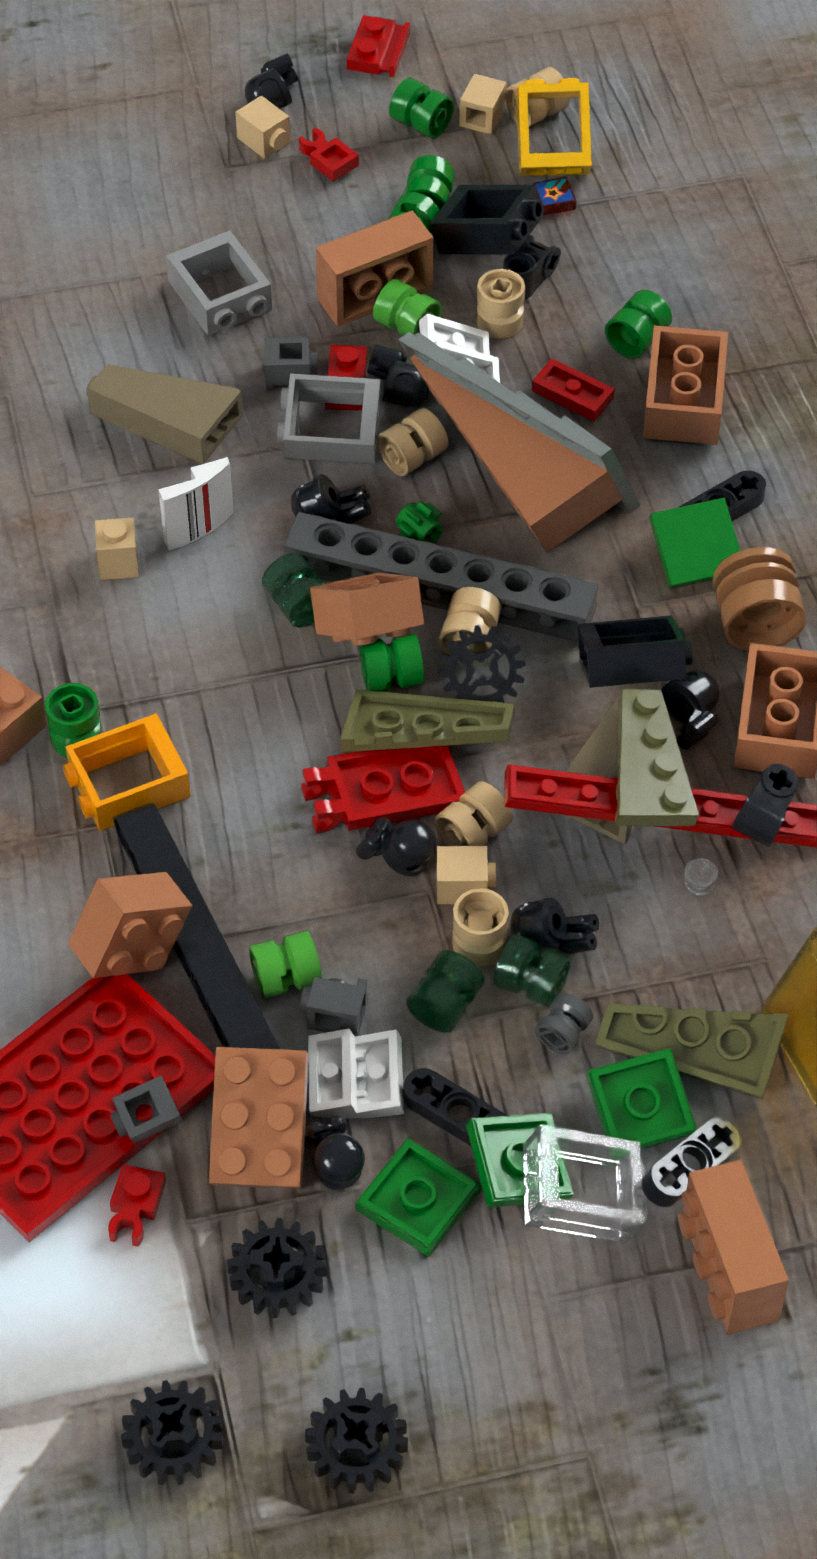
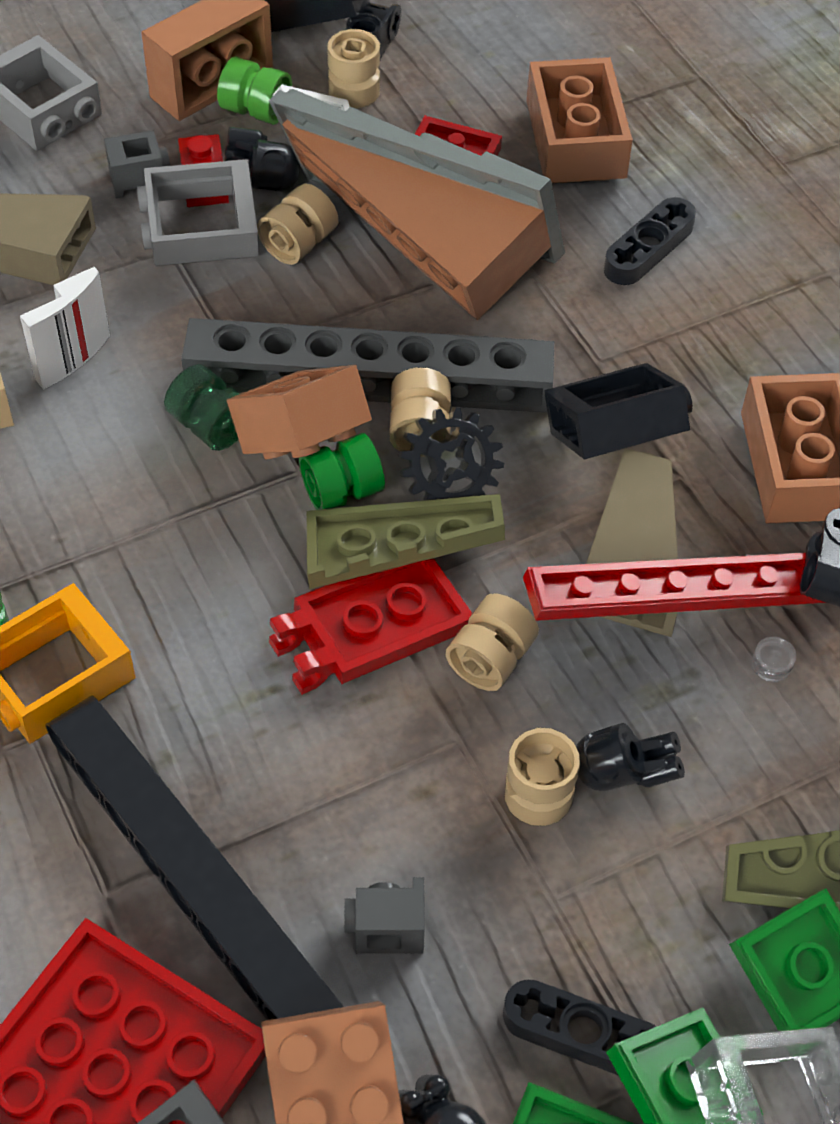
camera: 15 degrees left, 0 degrees up
nougat brick [68,872,193,978] -> none
bright green wheel [249,930,322,1000] -> none
black piece [291,474,371,524] -> none
white slope [308,1028,404,1119] -> none
black piece [356,817,436,877] -> none
green gear [396,501,443,544] -> none
clear green wheel [406,950,485,1033] -> none
tan brick [436,846,496,904] -> none
clear green wheel [493,934,572,1008] -> none
dark grey wheel [535,993,593,1054] -> none
green wheel [605,289,672,359] -> none
wing [615,689,699,826] -> none
green tile [649,498,740,590] -> none
black piece [661,670,720,750] -> none
medium nougat wheel [712,547,807,651] -> none

